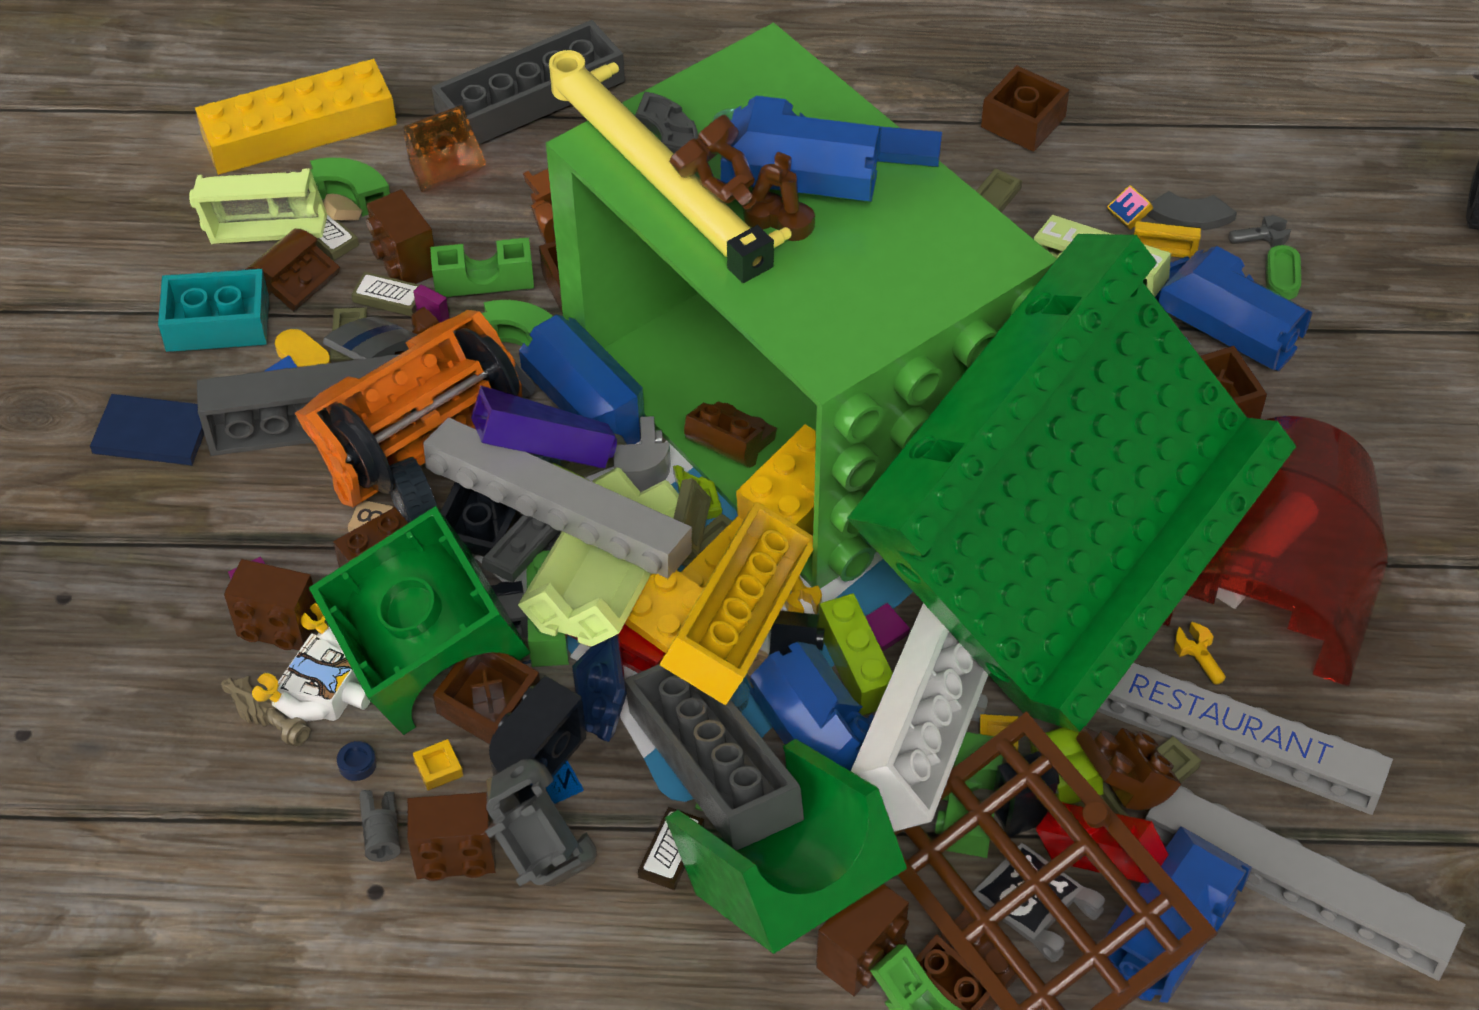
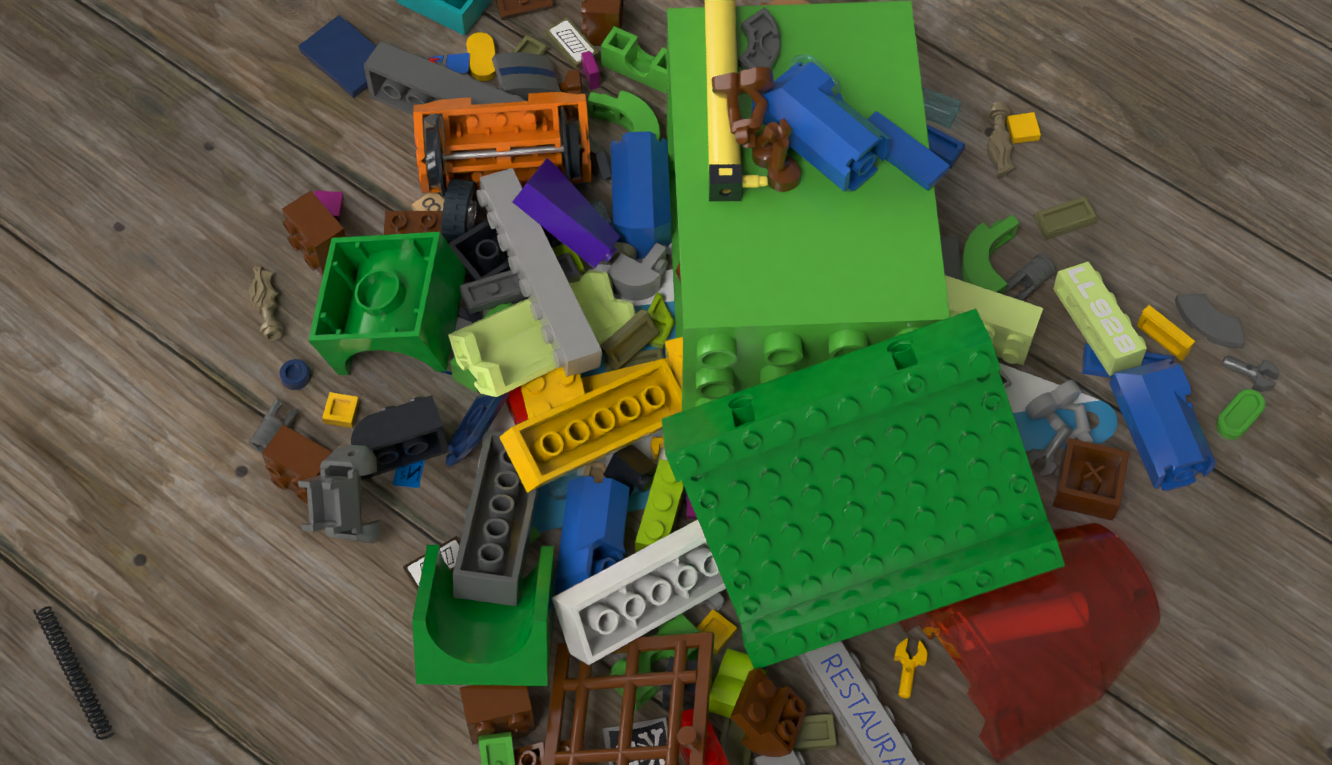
camera: 35 degrees right, 10 degrees up
torso [252,603,371,722] -> none
reddish brown brick [433,653,540,744] -> none
reddish brown brick [981,65,1070,152] -> none
tile [1107,185,1153,230] -> none

